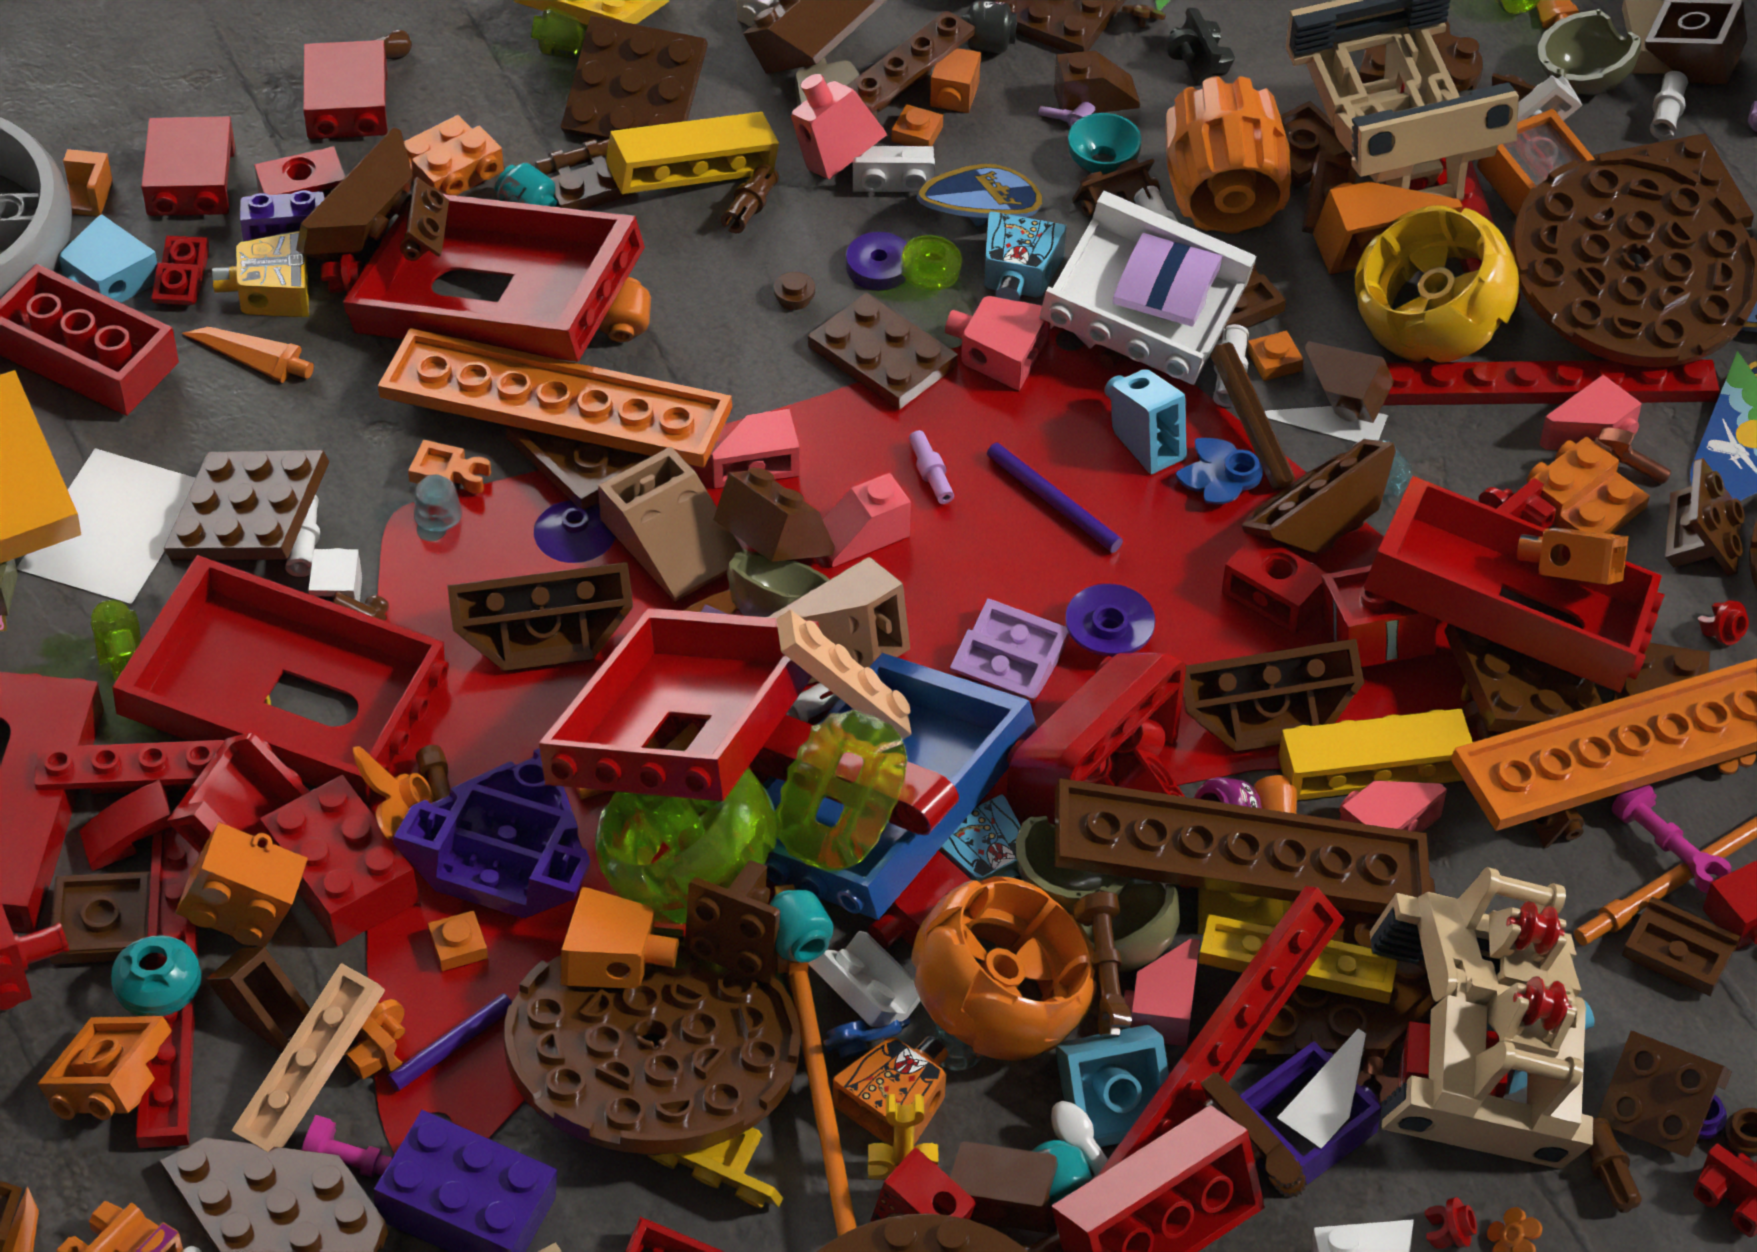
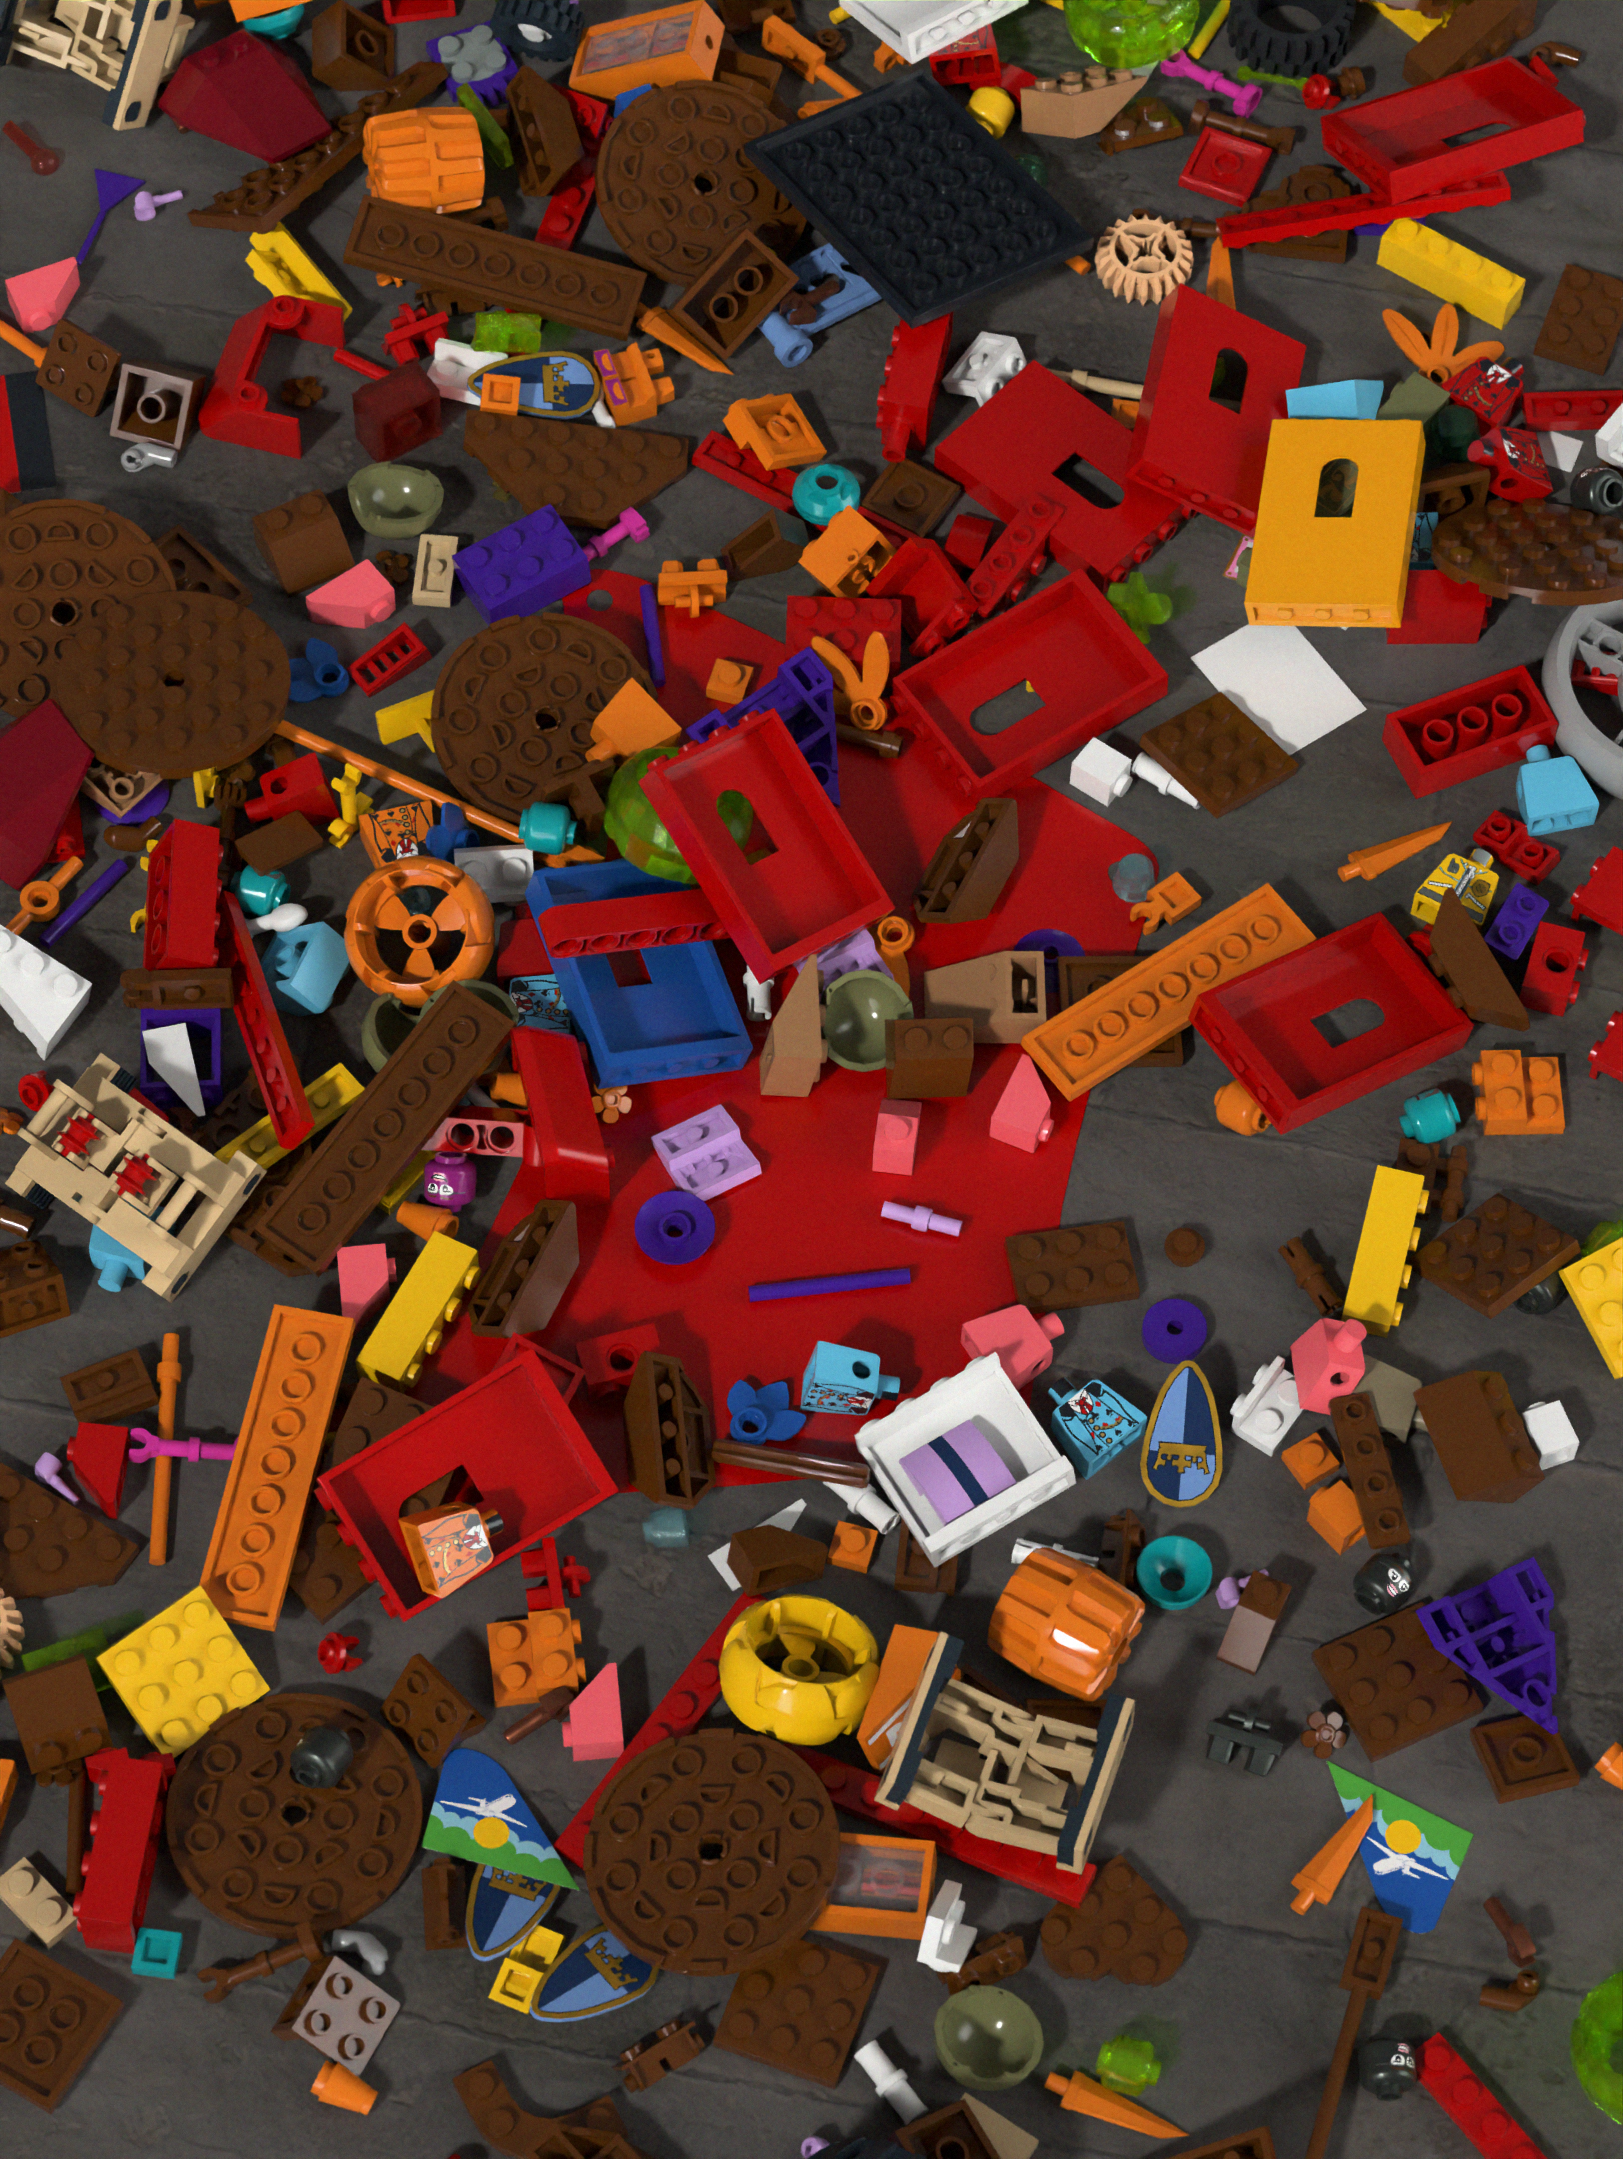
camera: 125 degrees right, 10 degrees up
light nougat plate [231,963,385,1152] -> none
reddish brown arm [330,591,389,621] -> none
reddish brown hinge [400,177,449,261] -> none
clear neon green piece [774,709,908,871] -> none
light nougat plate [776,609,911,743] -> none
clear neon green plate [900,235,962,291] -> none
reddish brown piece [1073,891,1131,1037] -> none
coral slope [1124,939,1200,1047] -> none

